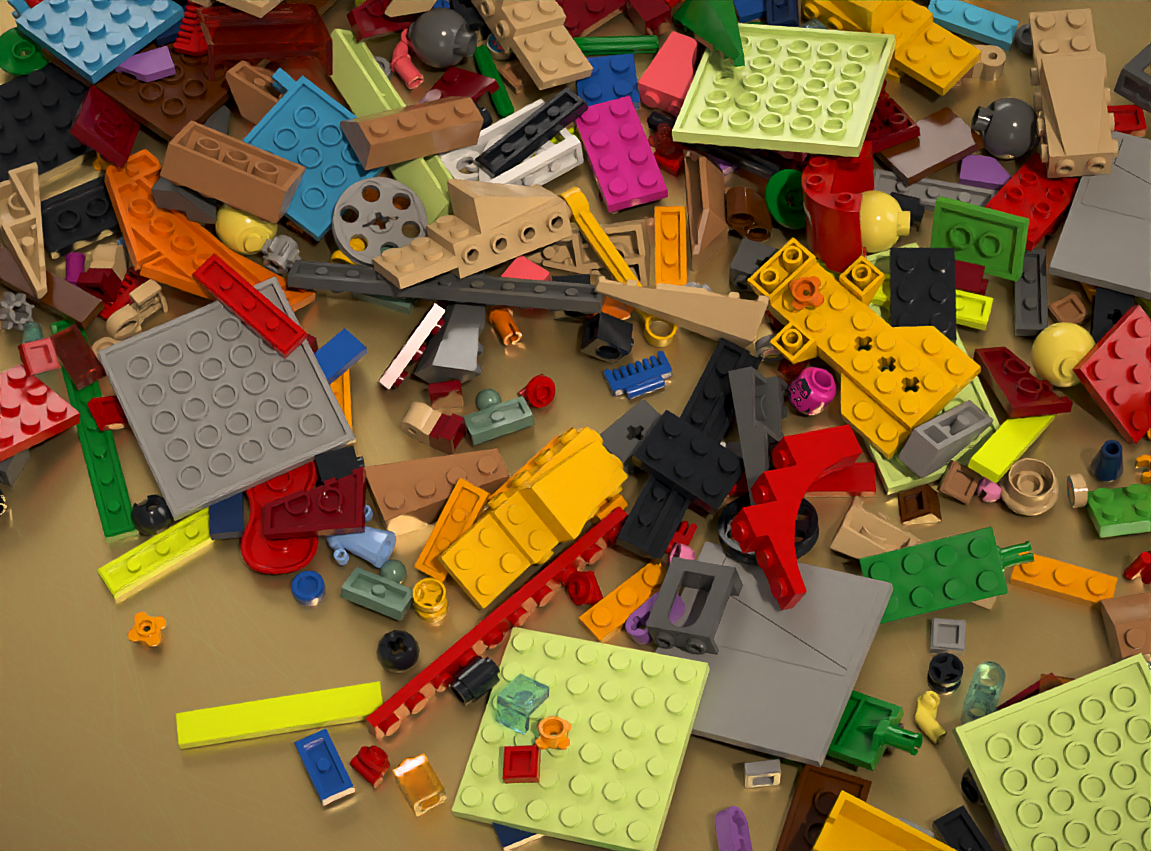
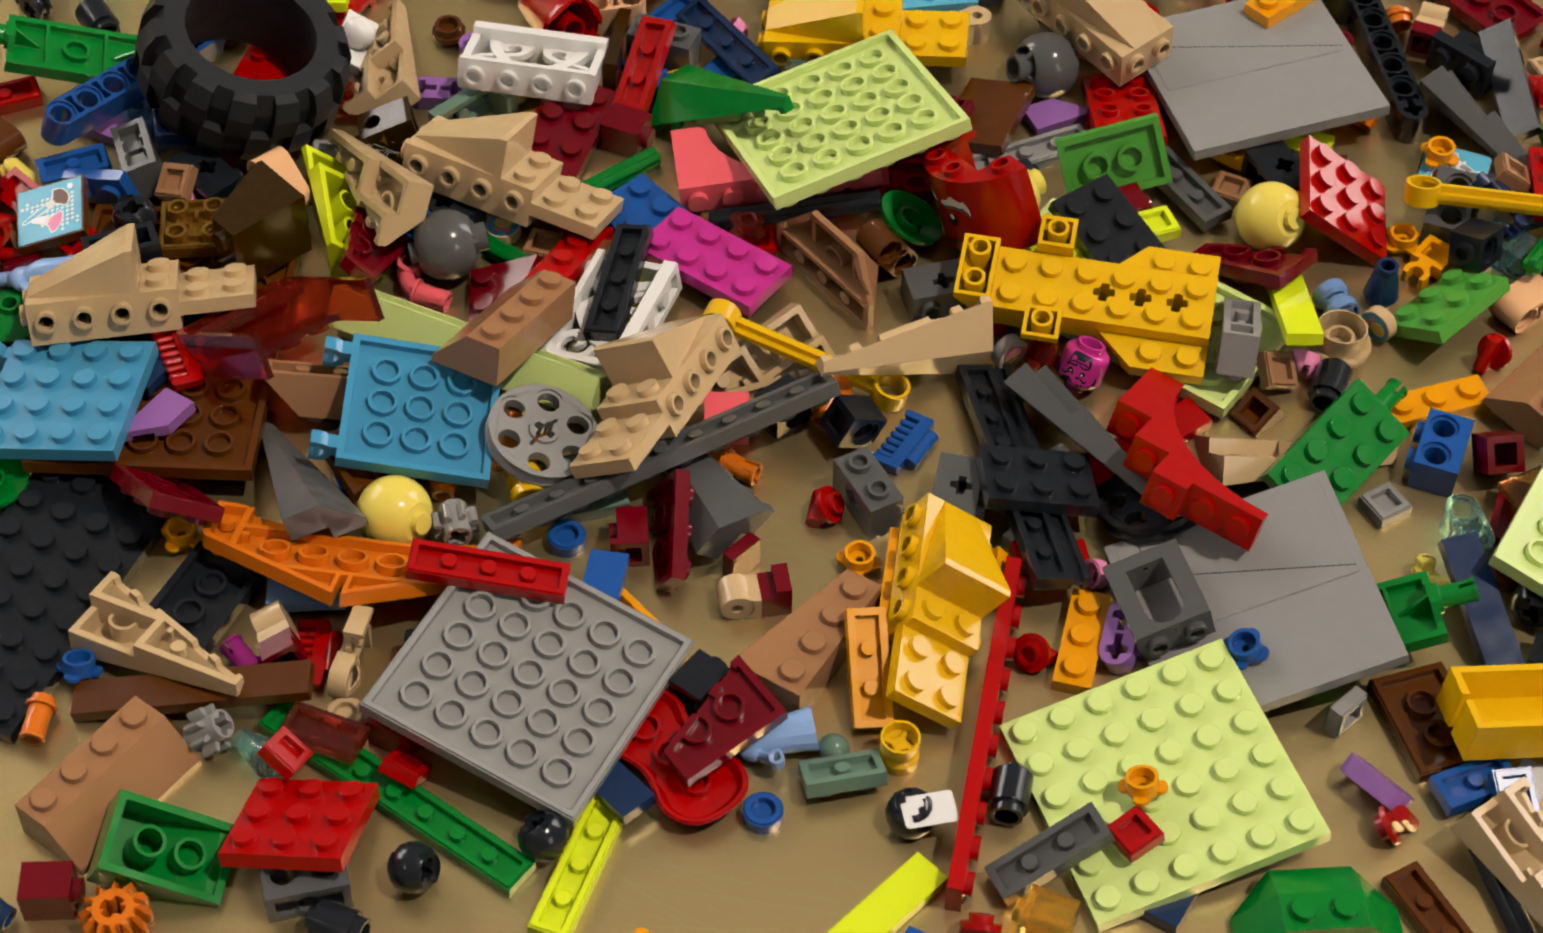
camera: 40 degrees left, 10 degrees down
medium nougat slope [160,120,306,224] -> none
sand green plate [462,388,535,445] -> none
clear light blue bracket [496,673,549,735] -> none
light orange plate [654,206,687,288] -> none
orange plate [789,276,824,311] -> none
black wheel [927,652,964,695] -> none
none -> black piece [387,841,441,894]
none -> red plate [524,226,614,281]
none -> blue tile [548,519,587,558]
none -> dark red brick [609,506,650,567]
none -> dark grey brick [832,446,905,541]
none -> light orange plate [836,540,882,576]
none -> white sticker [900,790,959,829]
none -> dark grey plate [984,801,1115,906]
none -> blue plate [1223,628,1269,671]
none -> black brick [1308,358,1353,413]
none -> medium blue wheel [1312,278,1361,315]
none -> blue brick [1403,408,1475,498]
none -> dark blue tile [1437,532,1526,666]
none -> dark red brick [1471,430,1525,475]

